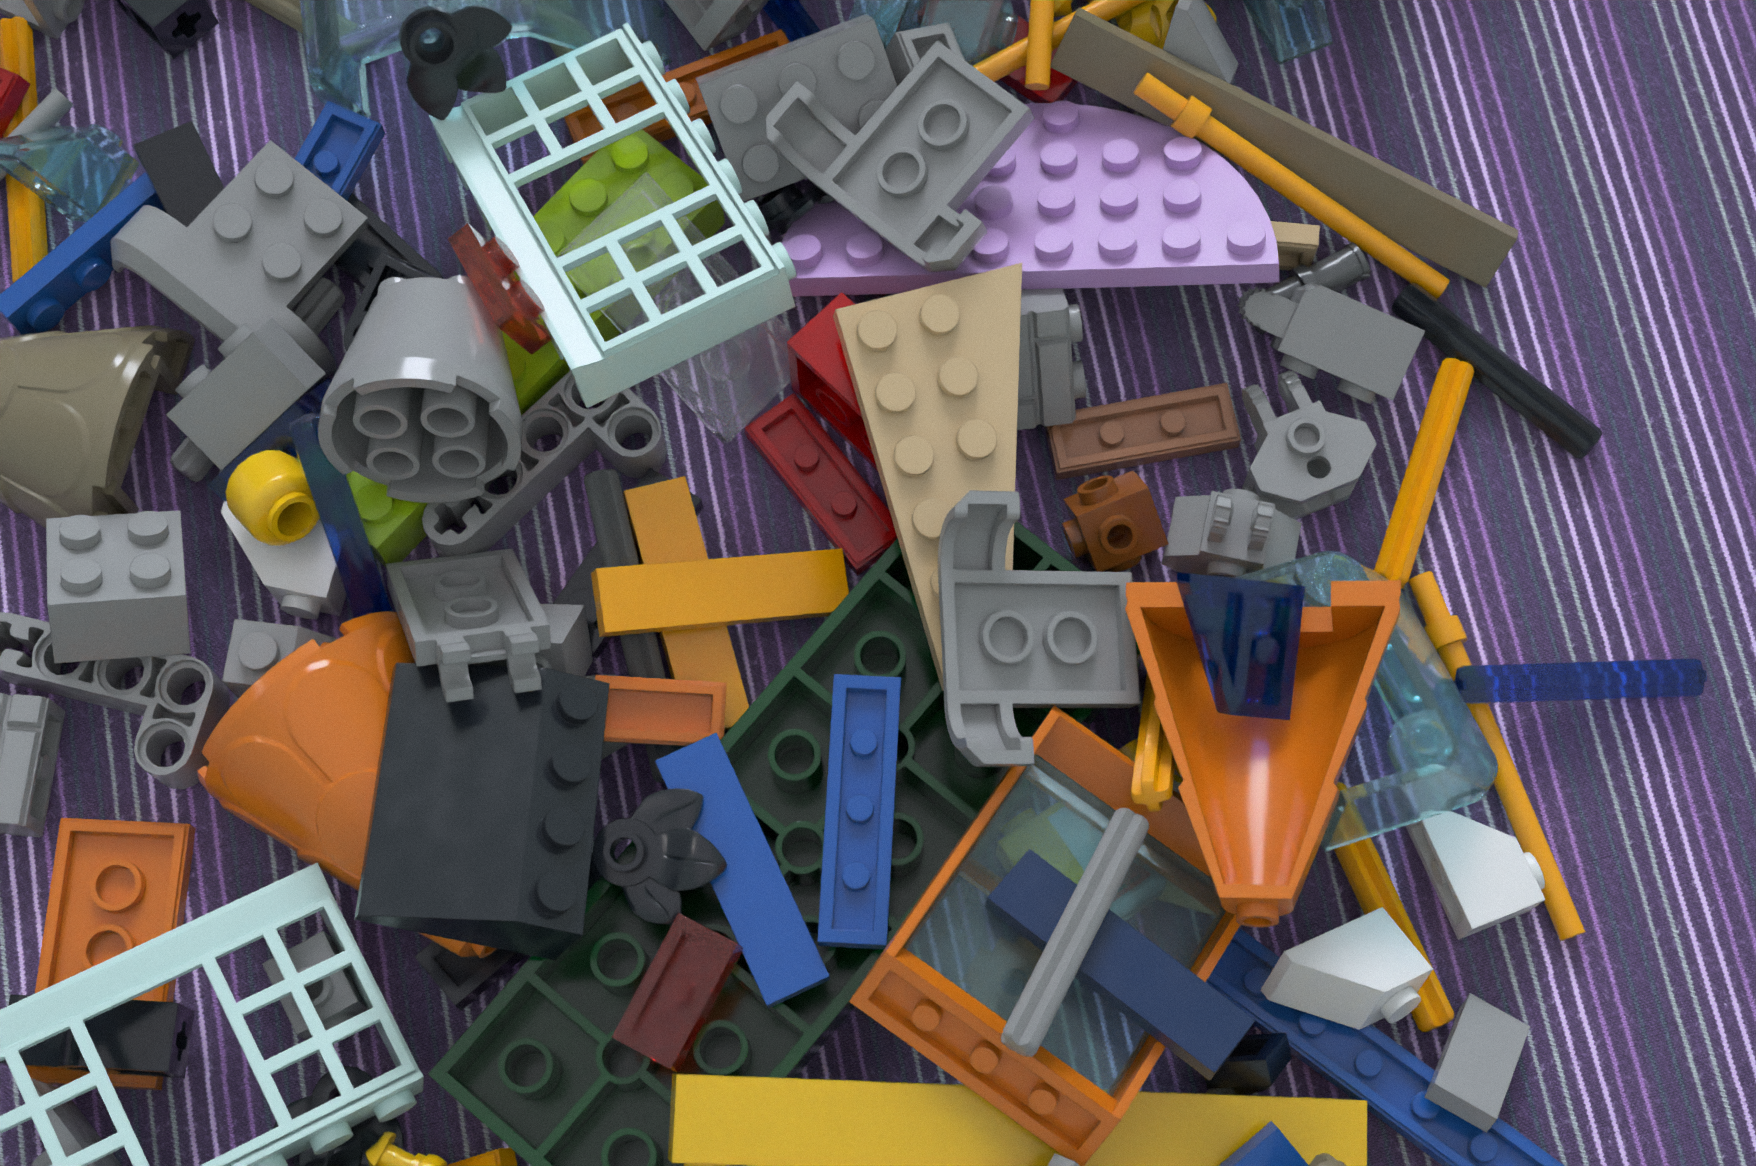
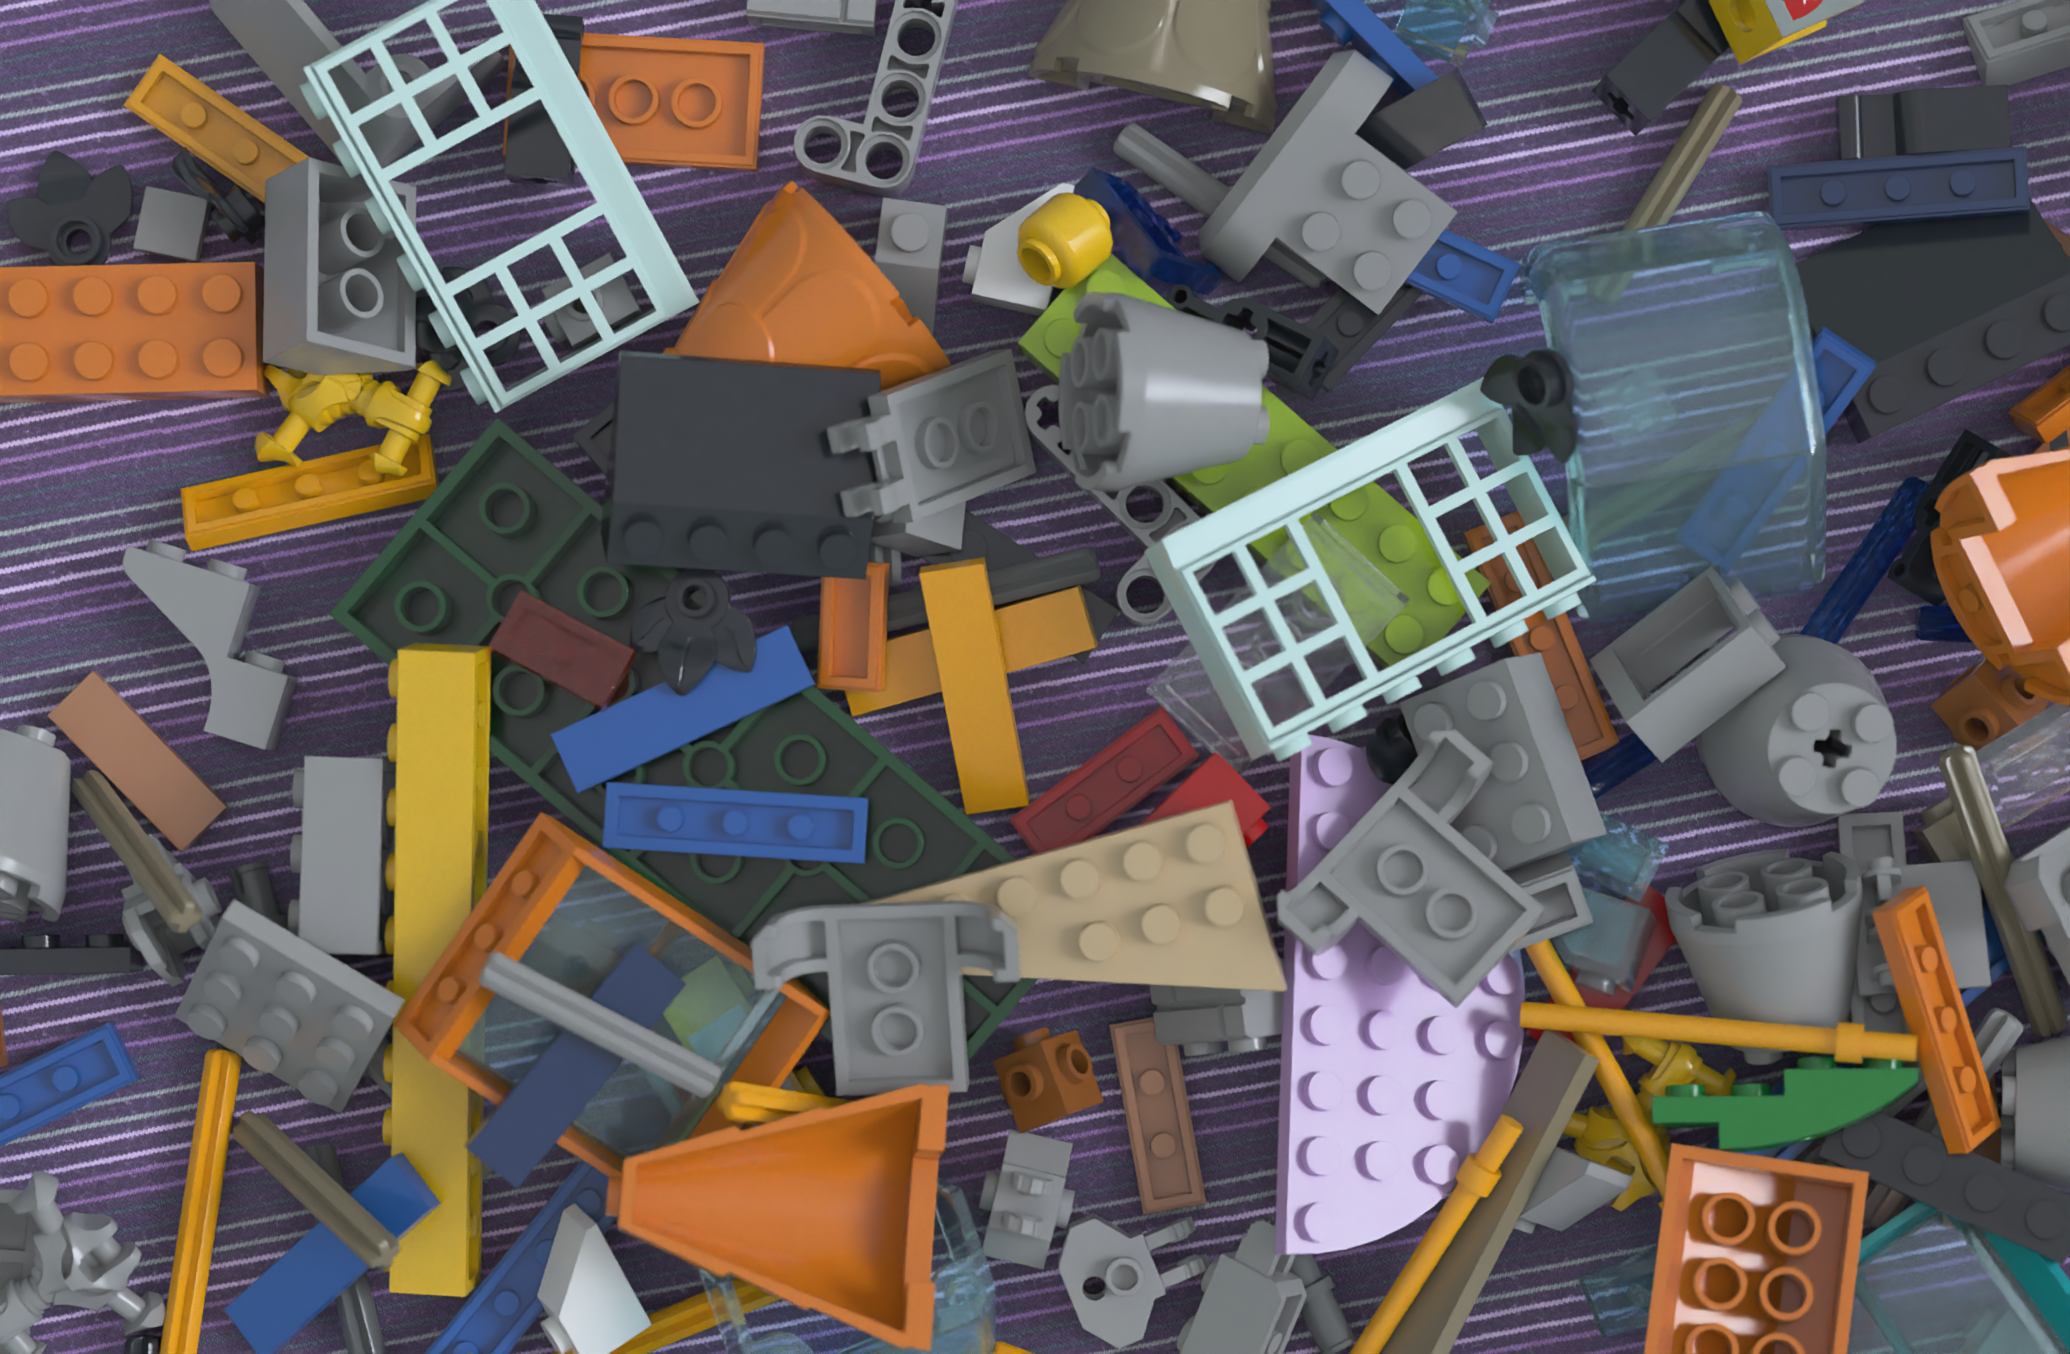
camera: 85 degrees right, 15 degrees up
light grey brick [46,510,191,663] -> none
light grey brick [166,318,326,471] -> none
axle [289,413,393,618] -> none
clear red plate [448,223,552,355] -> none
clear blue wing [1177,572,1305,720] -> none
black plate [1205,1033,1292,1094] -> none
tan tile [1271,221,1320,270] -> none

